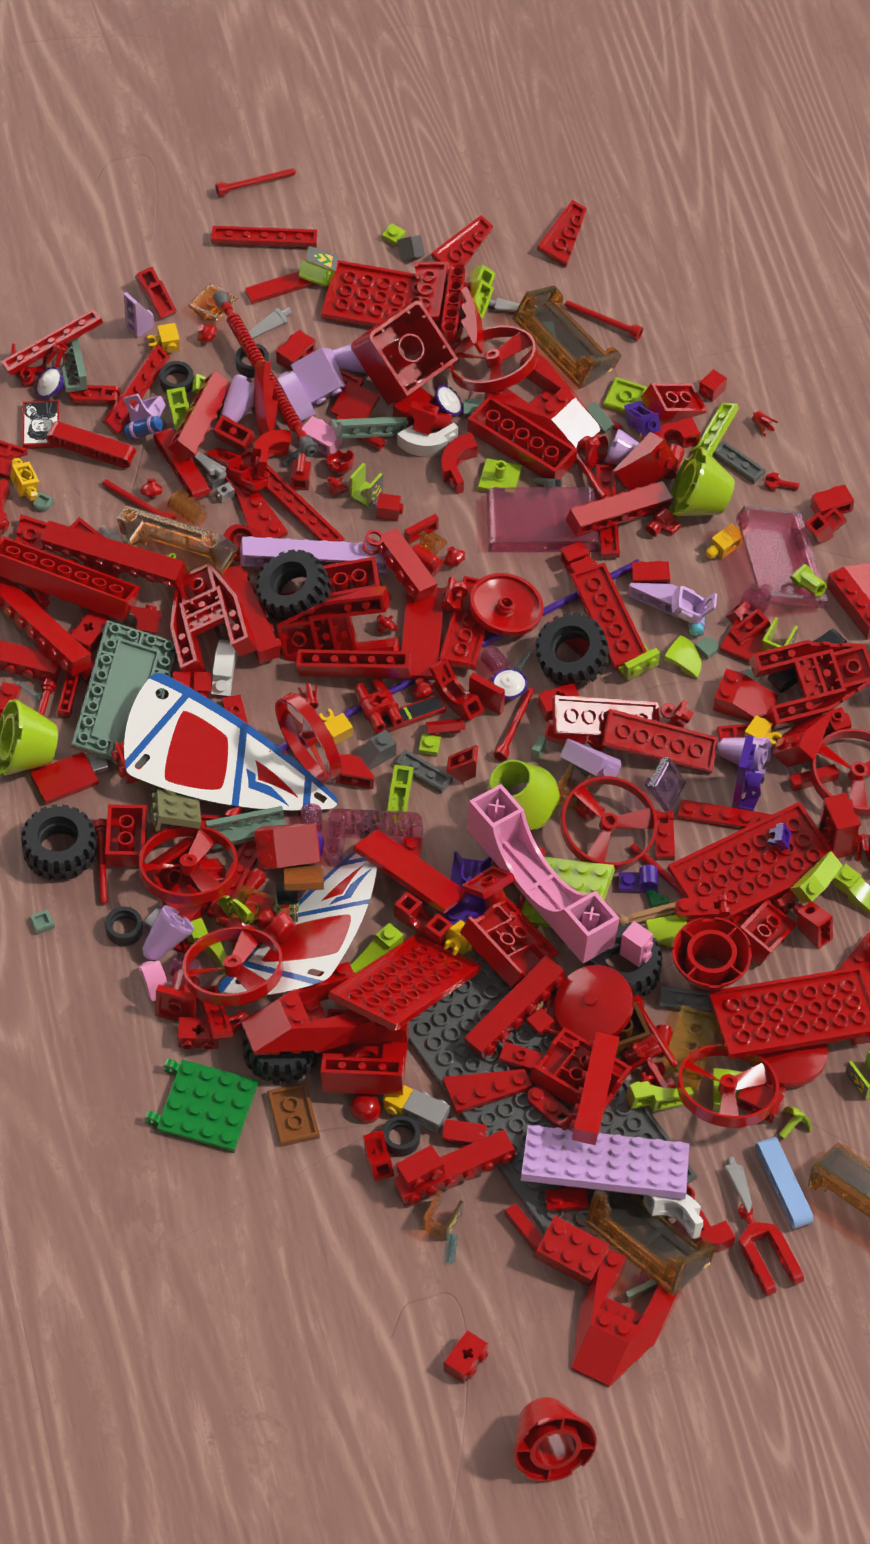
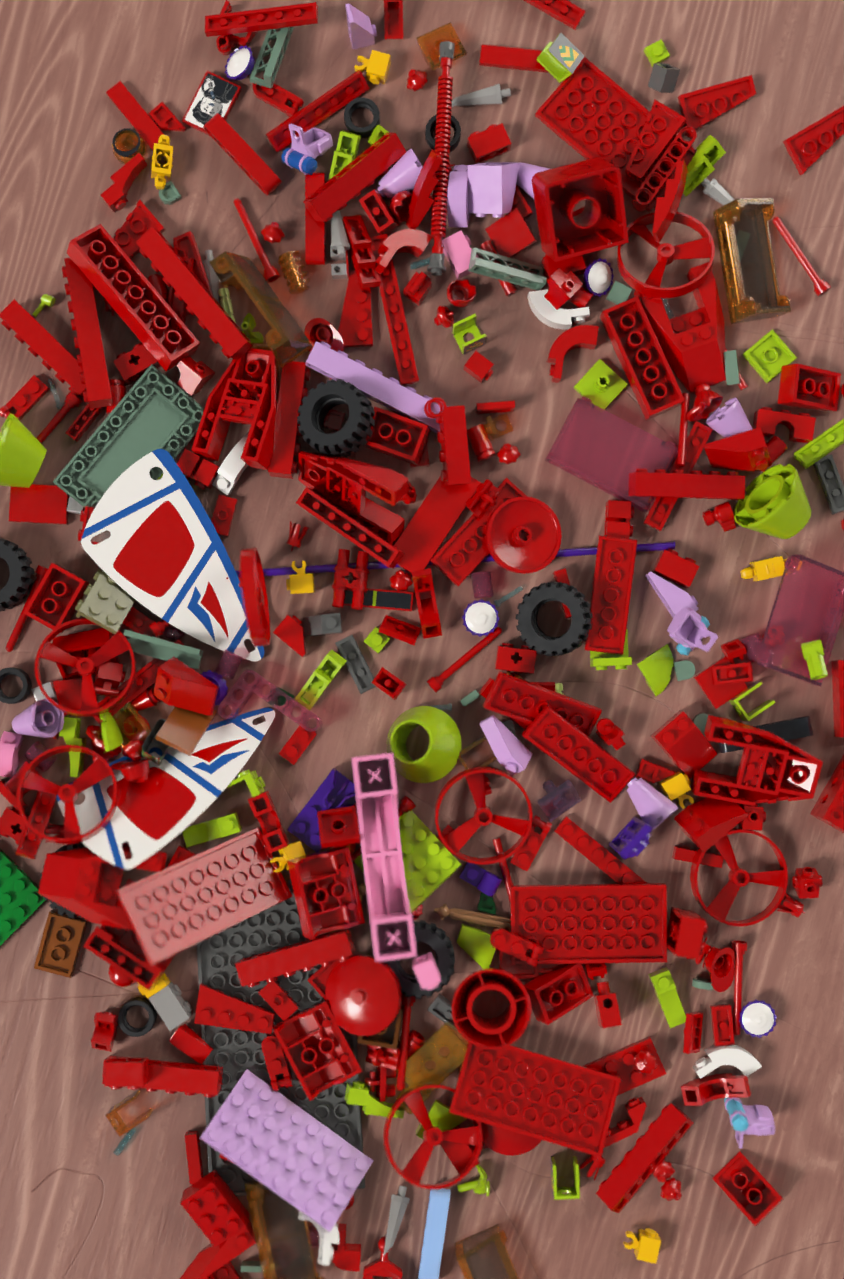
camera: 30 degrees right, 30 degrees up
red piece [46,341,68,368] -> none
red tile [353,829,468,914] -> none
red brick [443,1330,489,1383] -> none
red tile [469,673,505,715] -> none
red tile [526,1008,554,1036] -> none
dark grey bar [533,477,562,488] -> none
red brick [569,1031,620,1146] -> none
dark purple window [624,401,661,435] -> none
dark purple tile [768,823,791,850] -> none
lime slope [790,851,843,904] -> none
none -> lime bracket [225,769,266,797]
none -> red hair [389,190,412,223]

